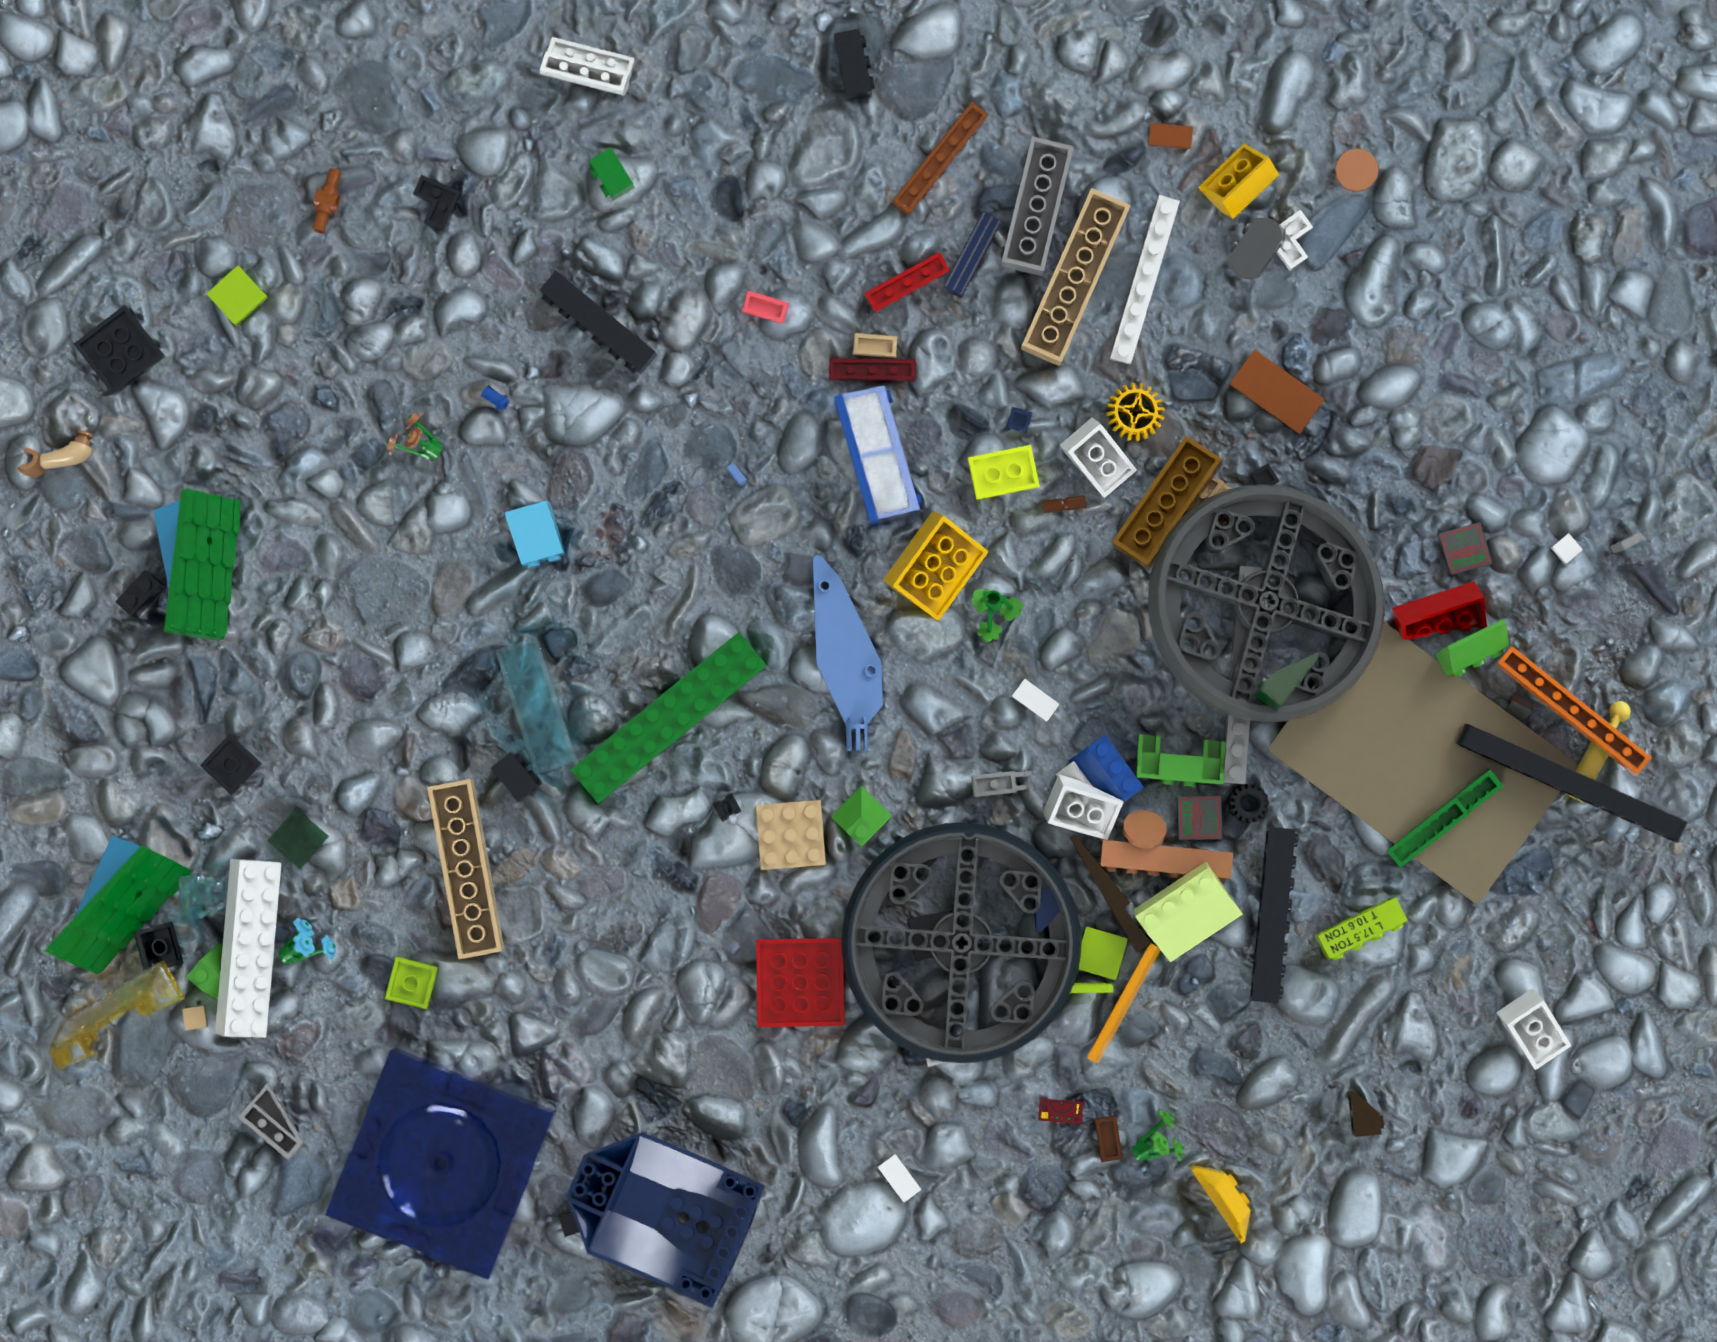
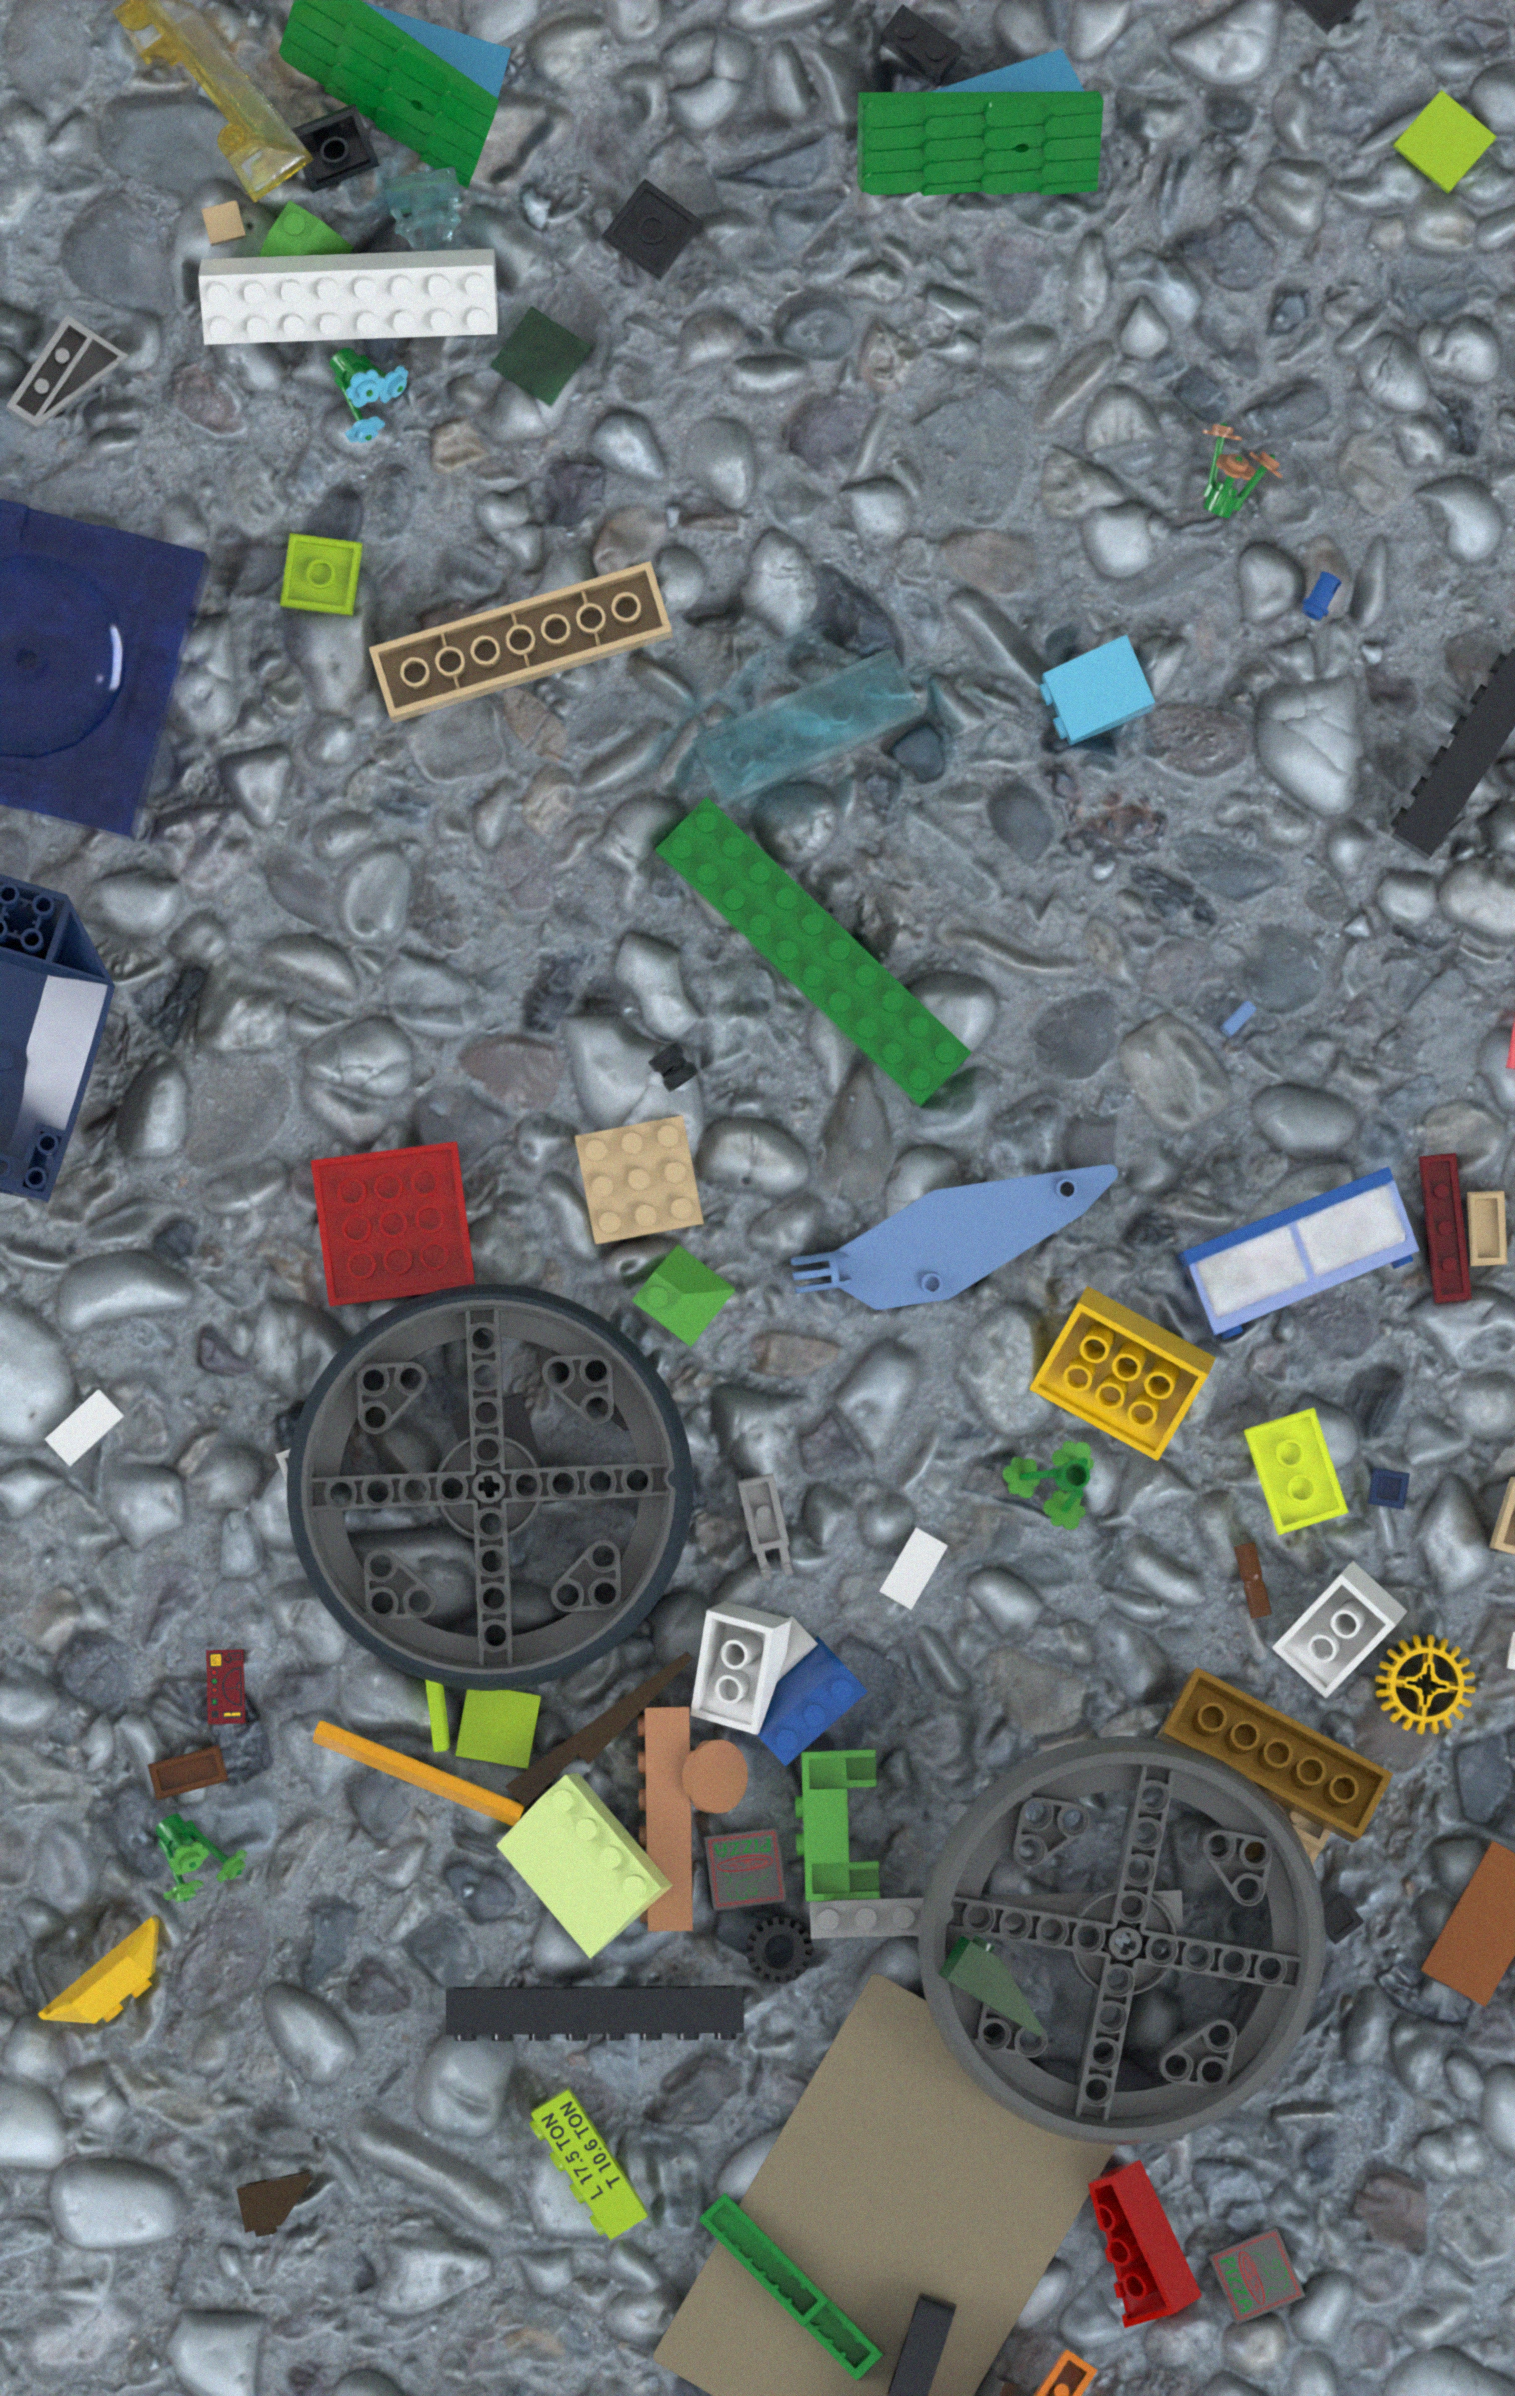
camera: 85 degrees right, 0 degrees up
black brick [491,752,540,802] -> none
dark blue slope [1034,888,1060,932] -> none
bright green slope [1435,619,1509,678] -> none

